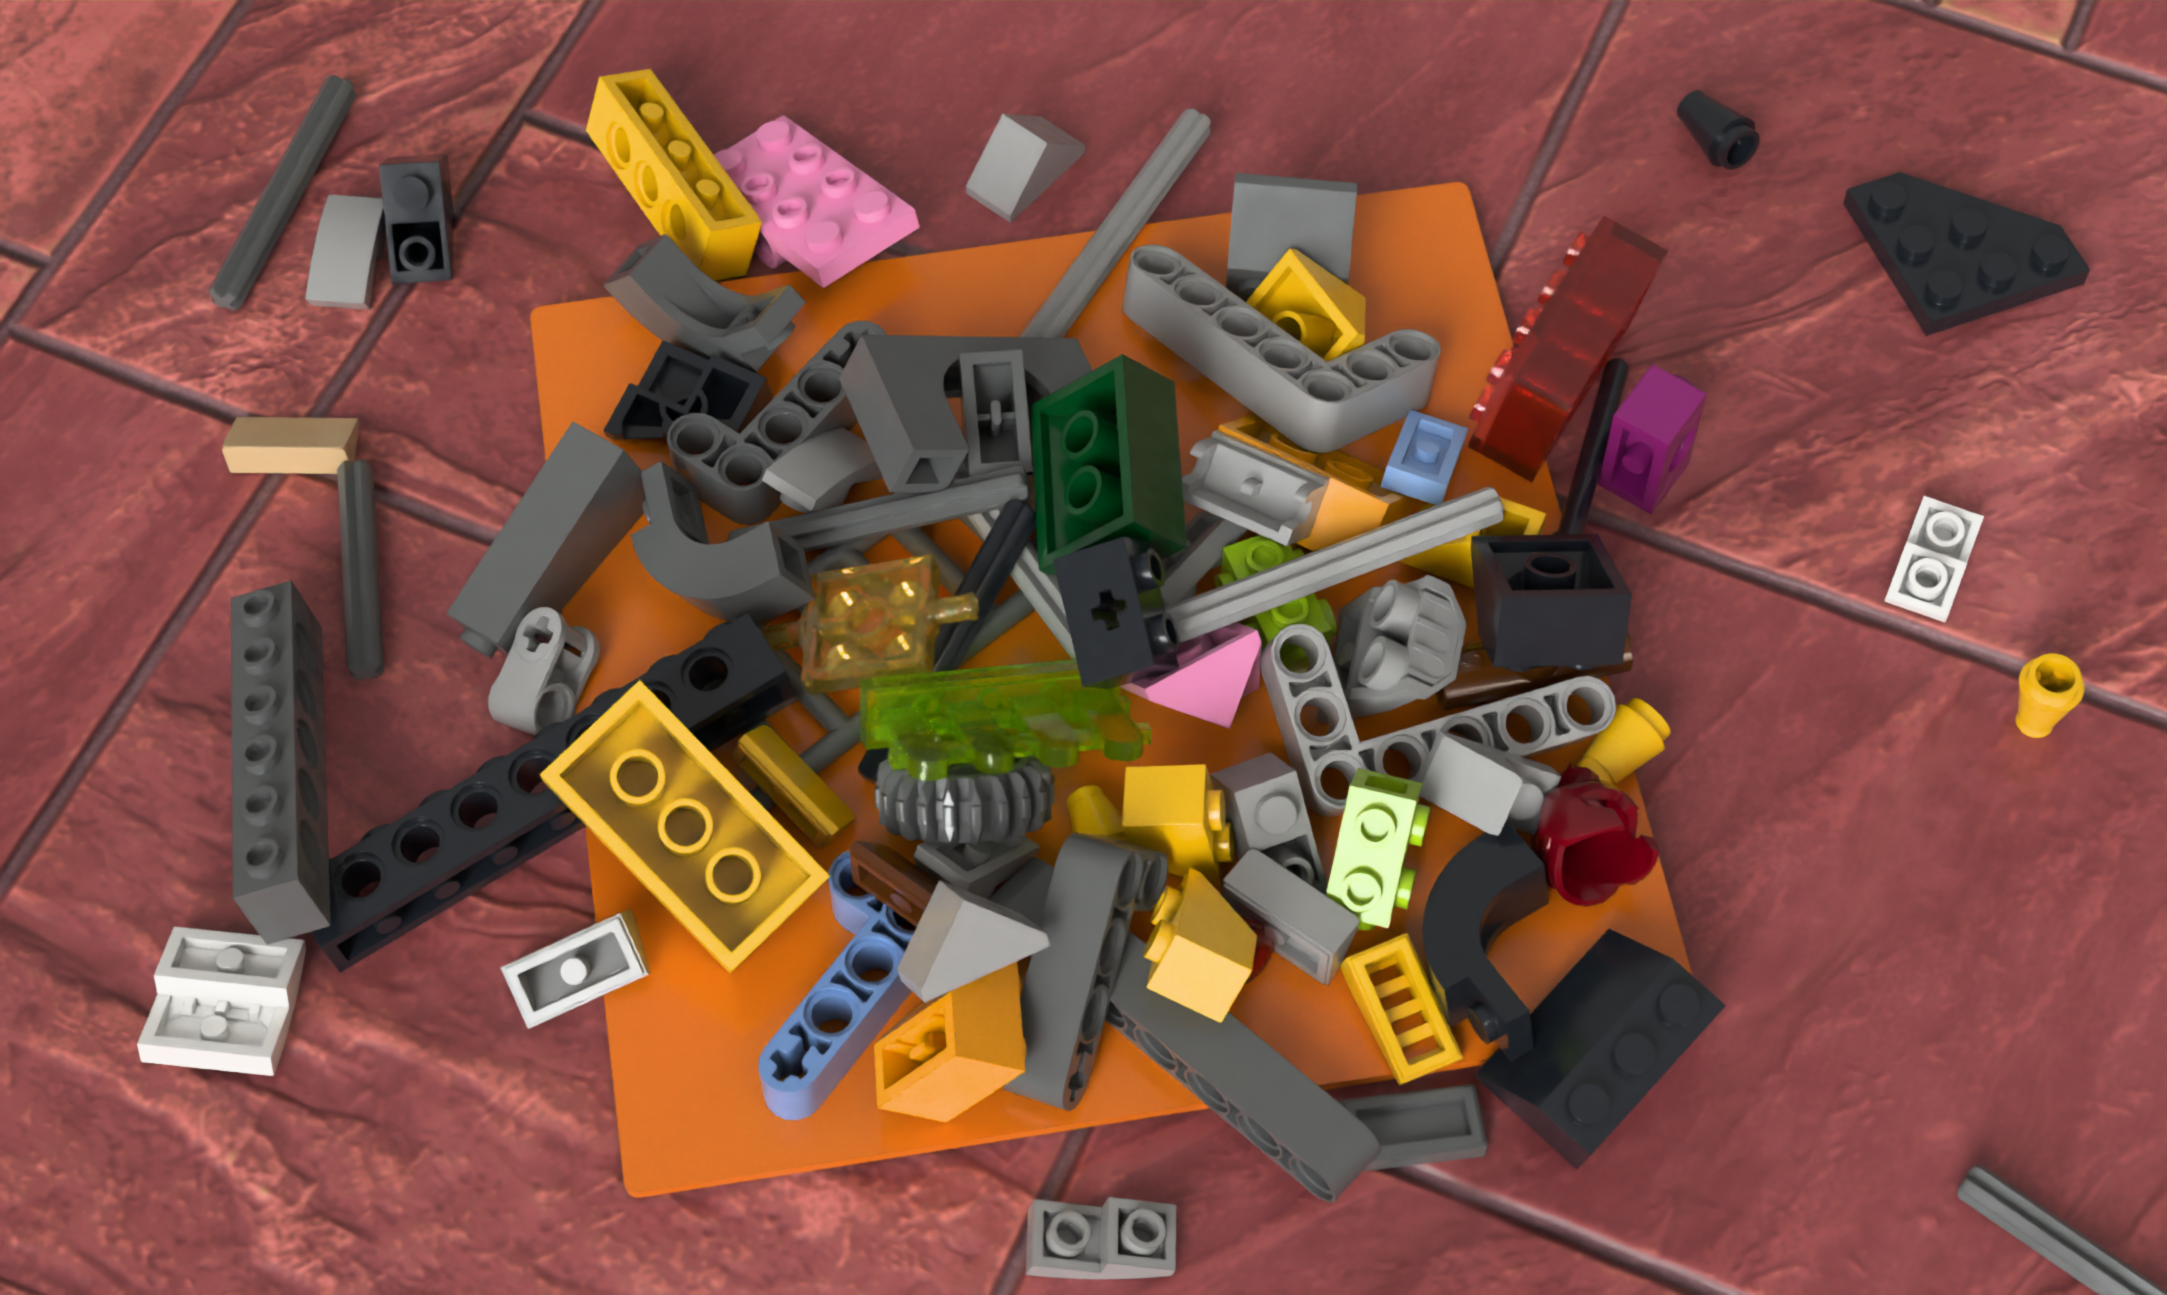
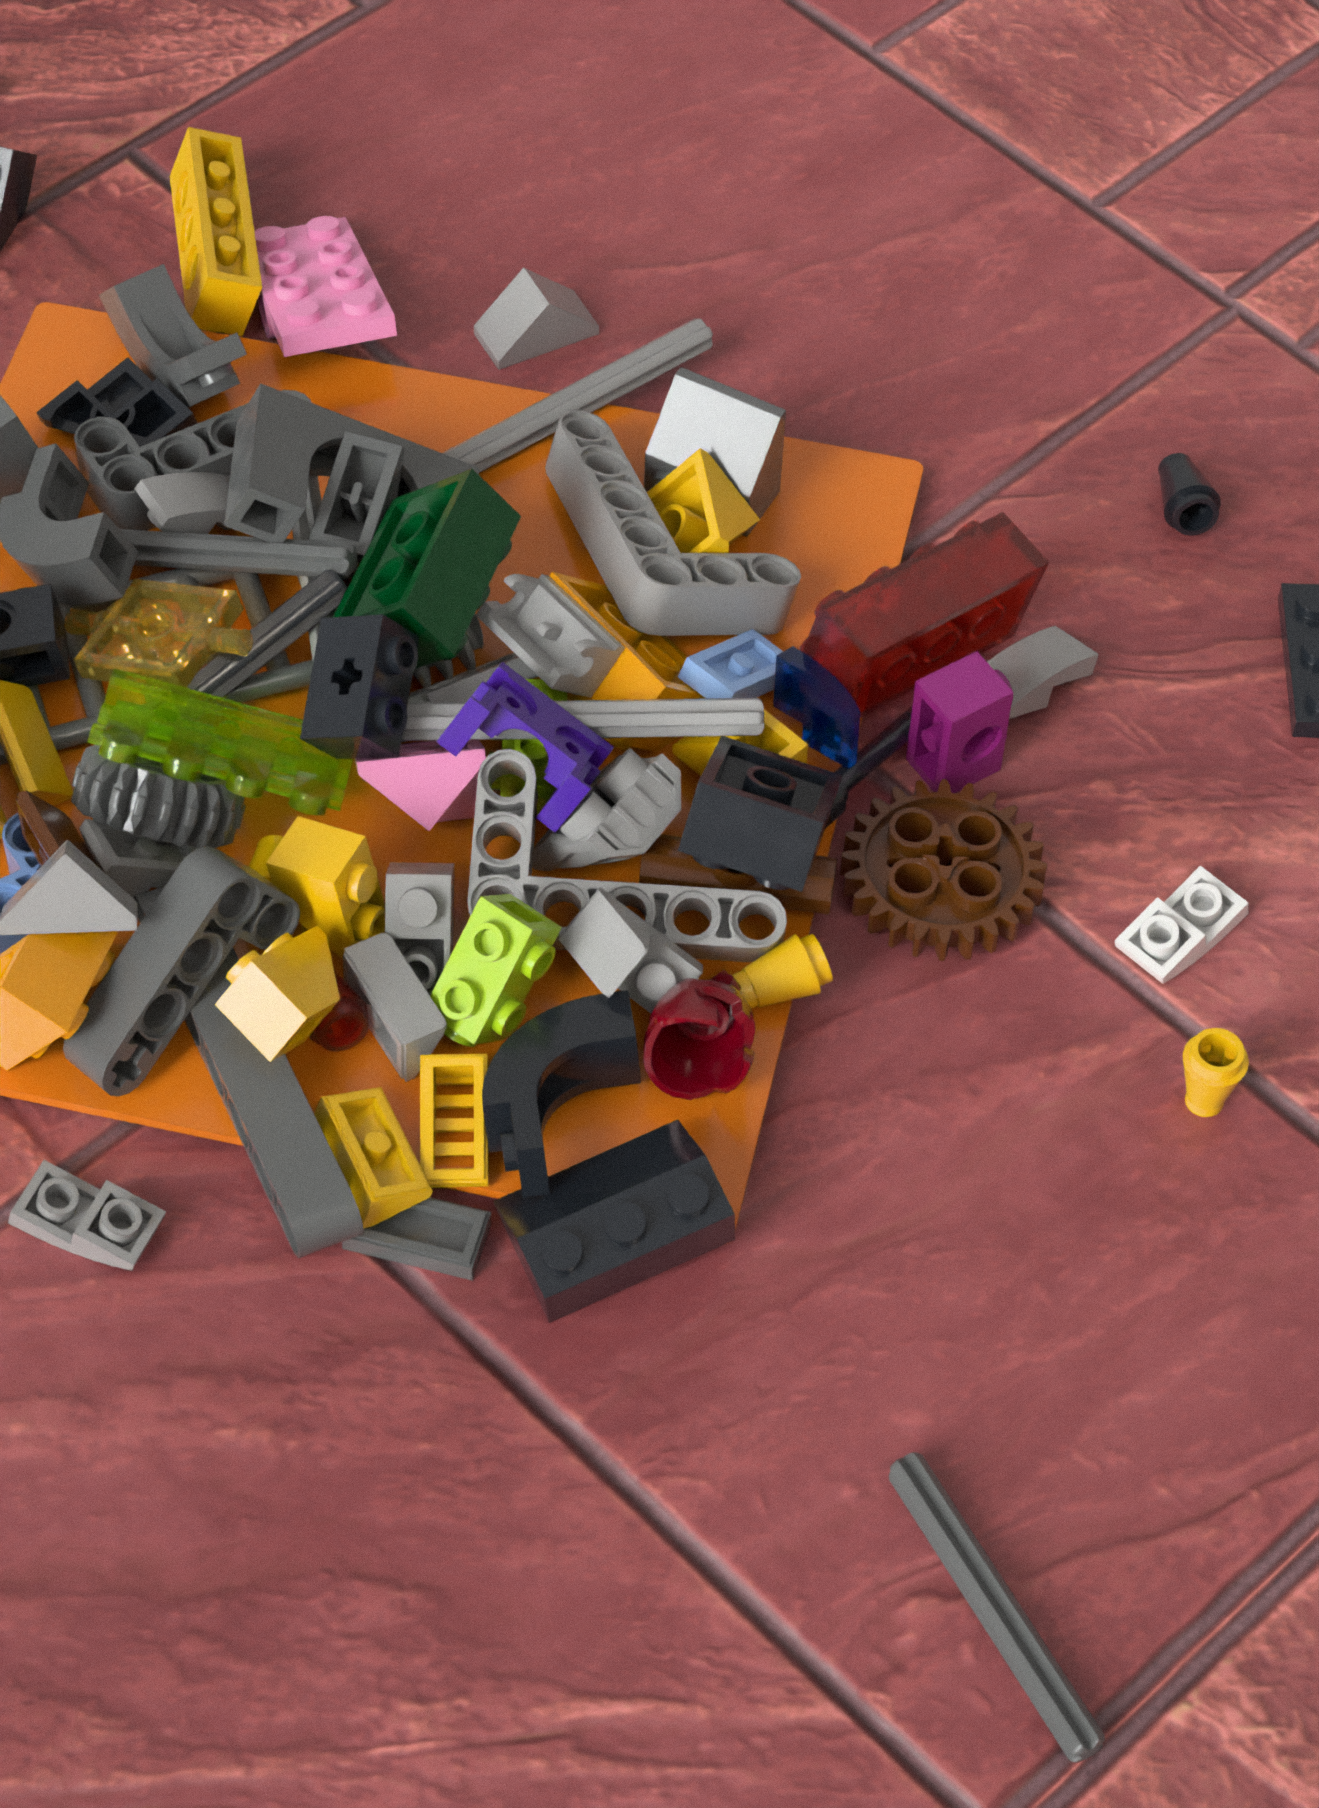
camera: 20 degrees right, 5 degrees down
none -> yellow slope [314,1087,433,1229]
none -> dark purple piece [436,662,614,833]
none -> clear blue slope [773,646,861,769]
none -> reddish brown gear [840,779,1047,961]
none -> light grey slope [987,626,1099,719]

